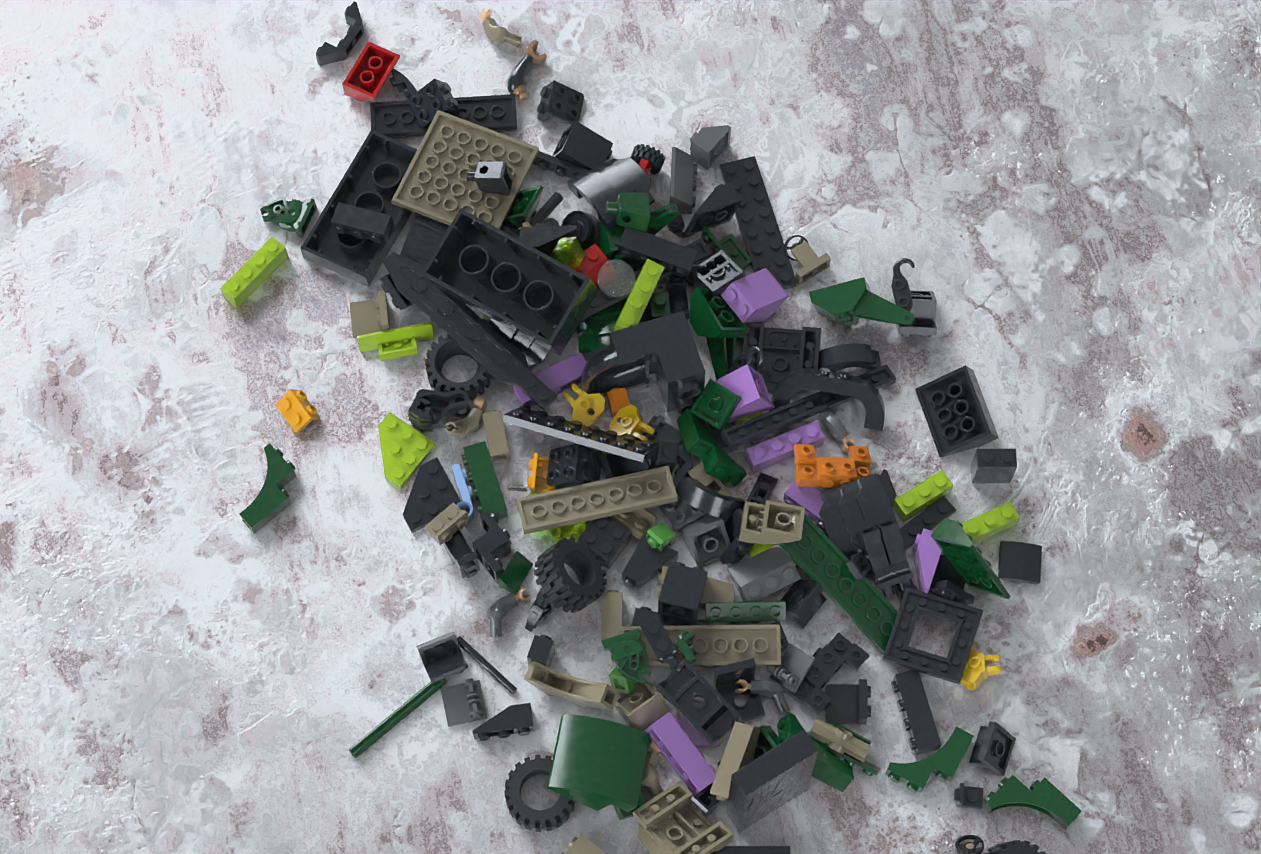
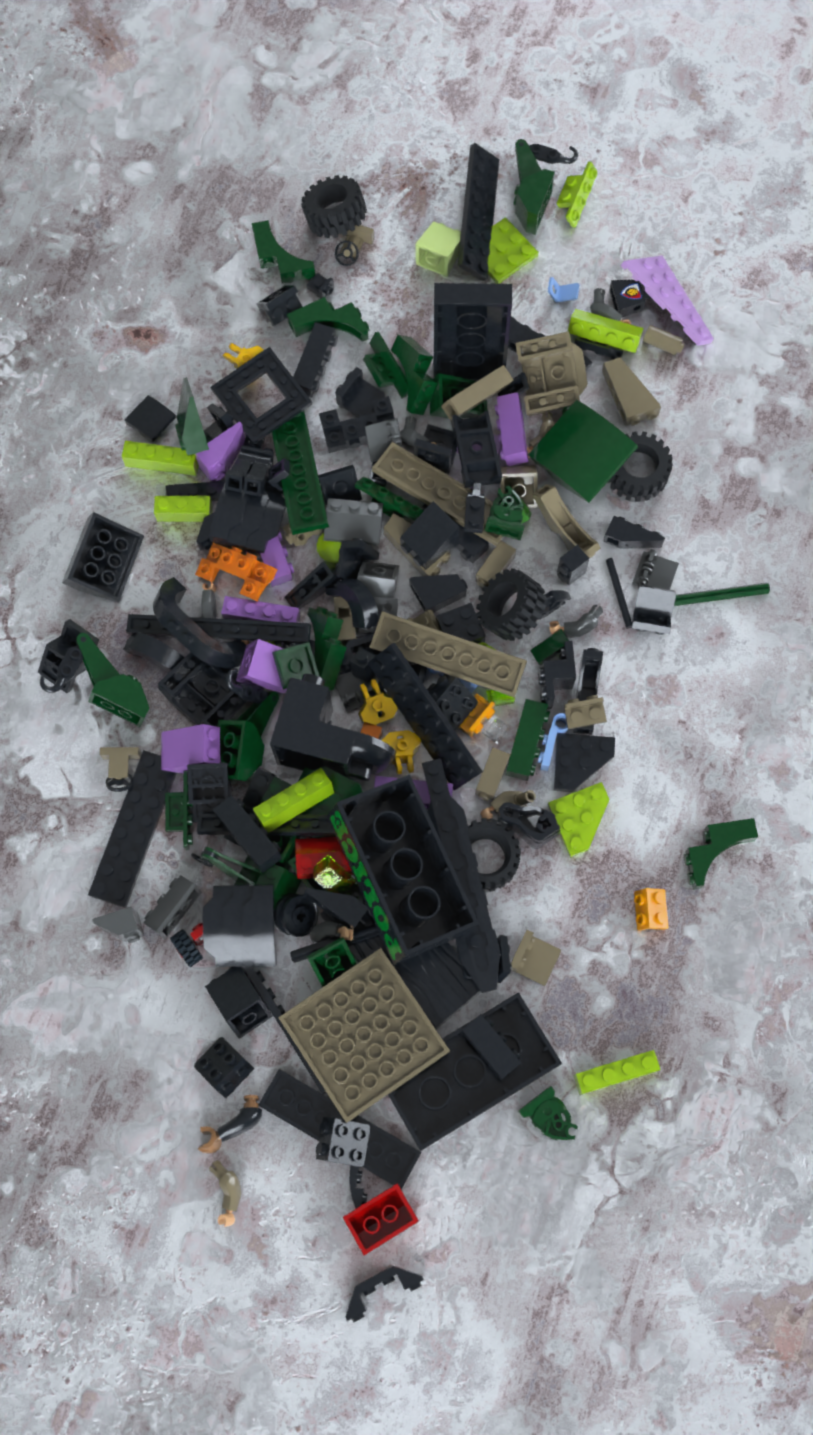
camera: 145 degrees left, 5 degrees up
lime bracket [357,322,434,361] -> none
black torso [467,162,513,196] -> none
clear tile [597,260,635,298] -> none
dark green torso [605,193,650,231] -> none
bright green slope [646,522,677,551] -> none
dark green bracket [676,631,697,664] -> none
black slope [684,183,742,236] -> none
dark tan slope [739,500,805,544] -> none
dark tan piece [809,718,872,762] -> none
black brick [971,449,1017,483] -> none

